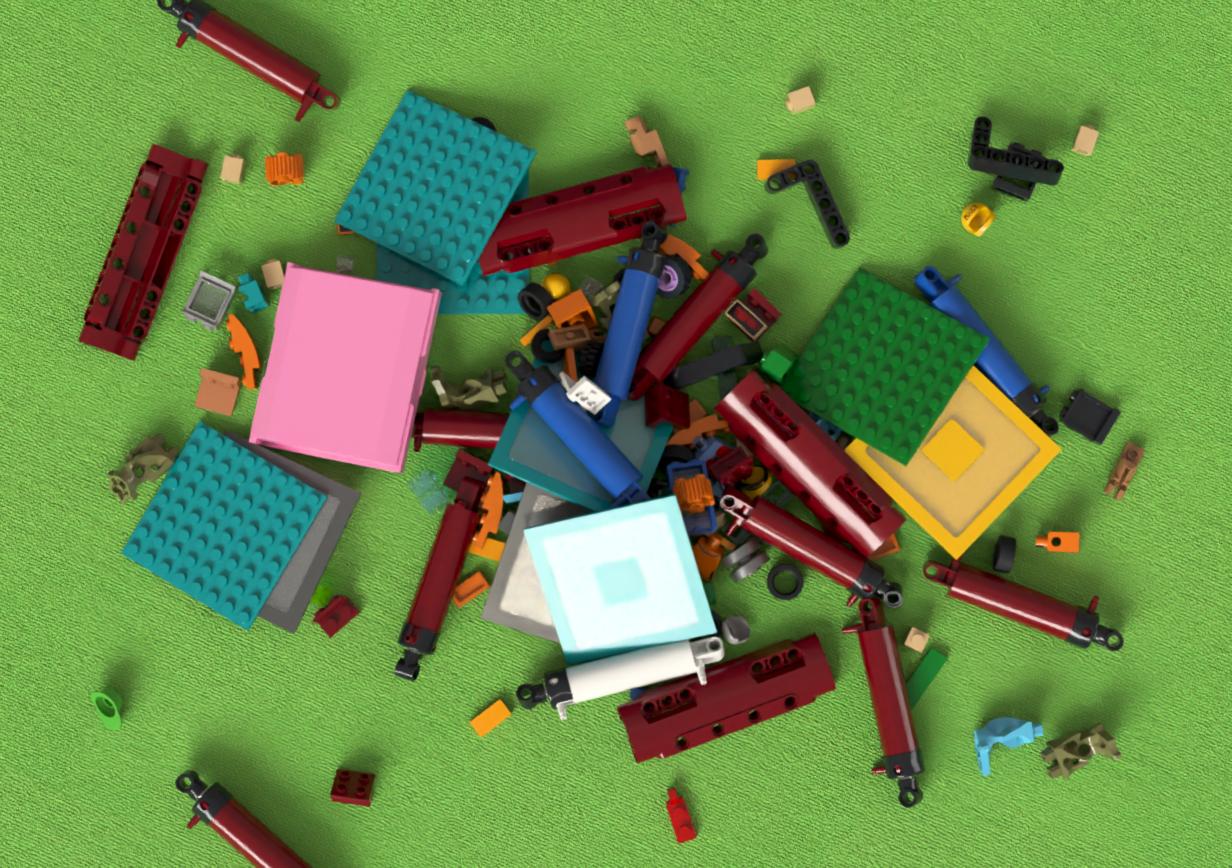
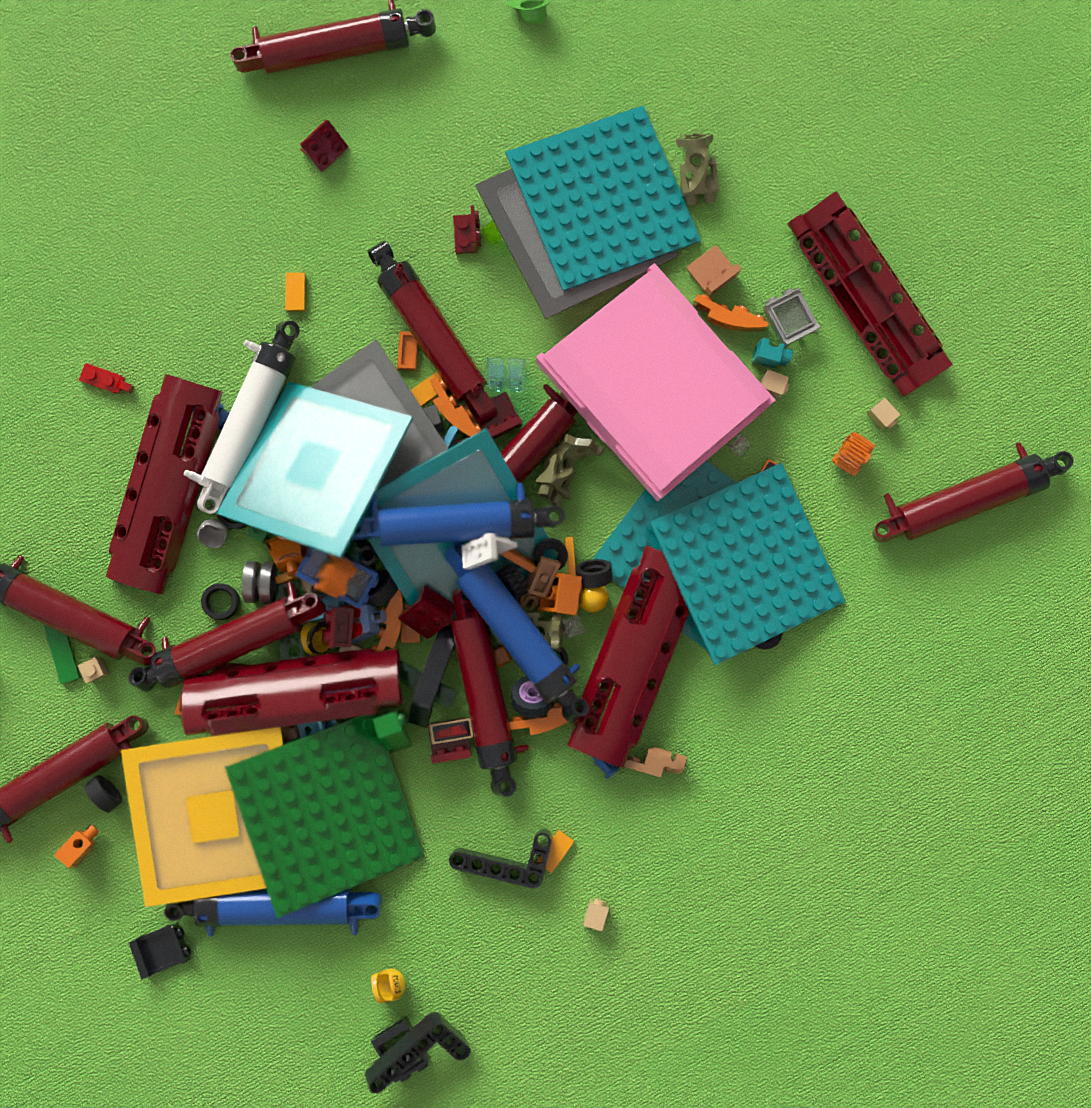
camera: 130 degrees right, 0 degrees up
medium nougat plate [1103,442,1145,501] -> none

